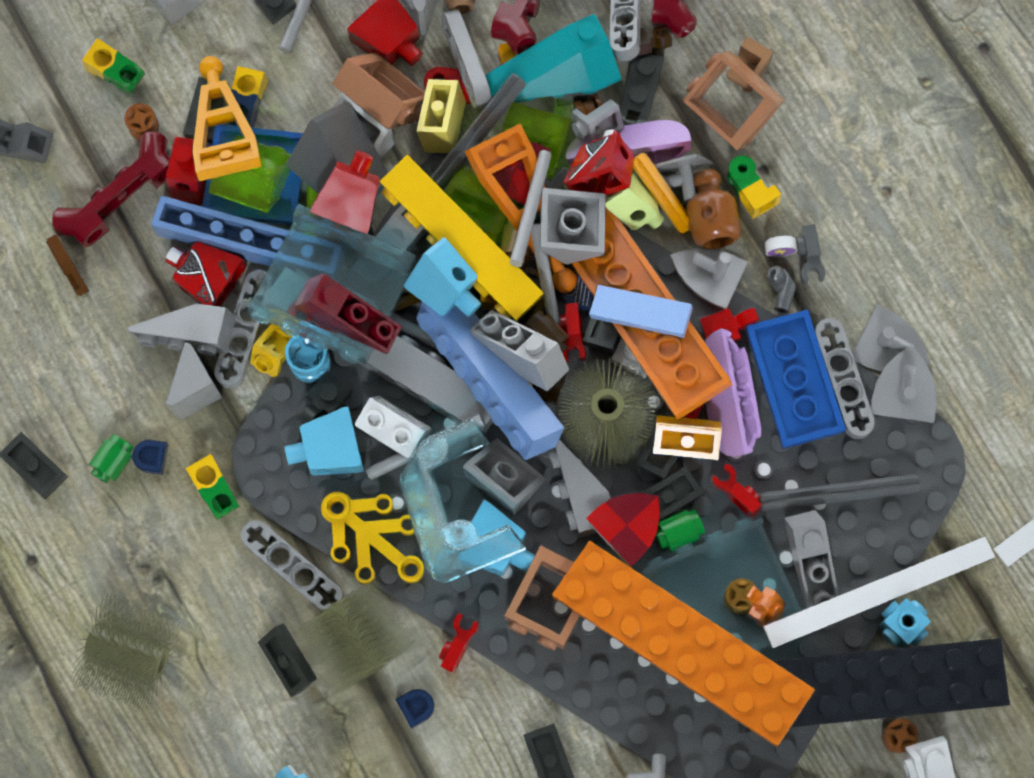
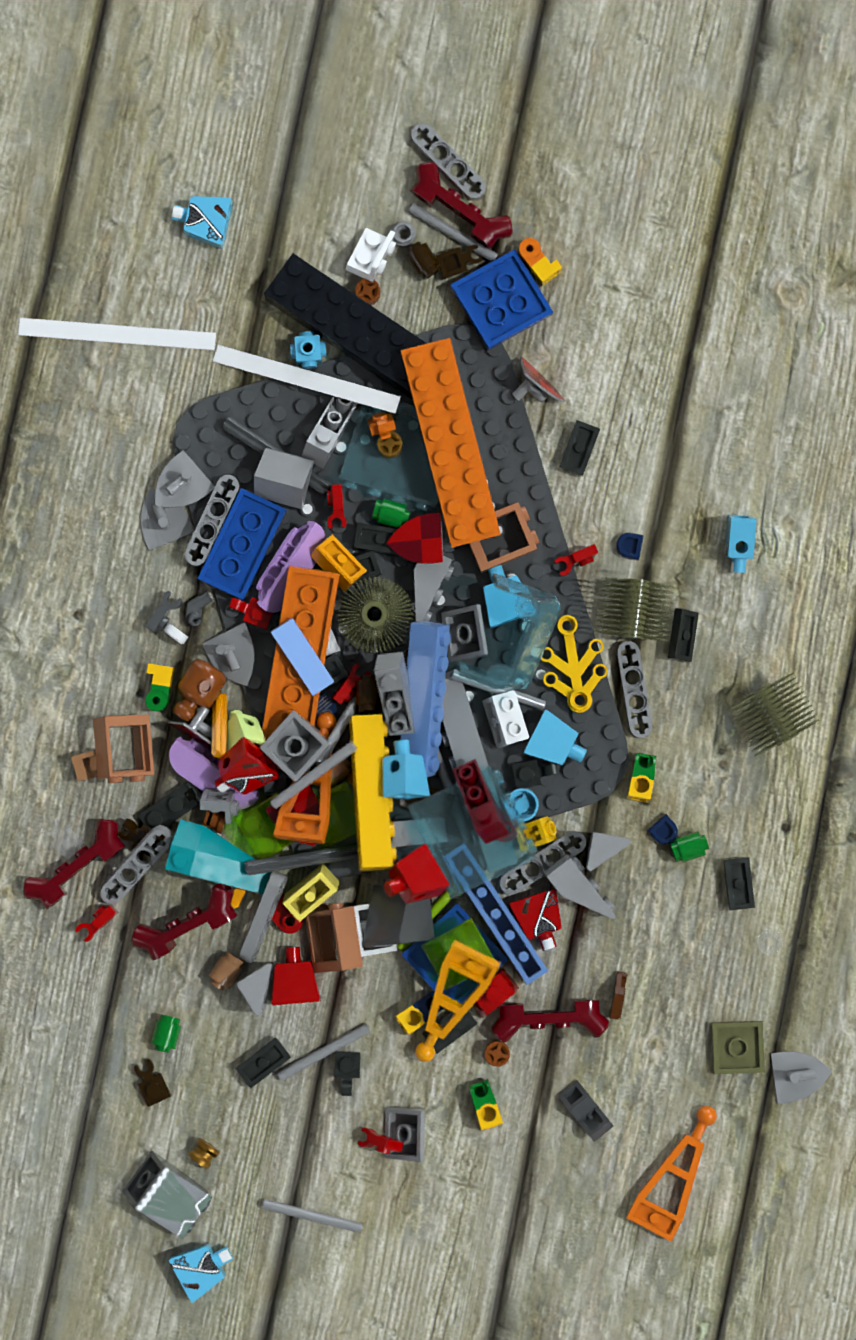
camera: 140 degrees left, 10 degrees up
none -> light grey slope [254,448,314,509]

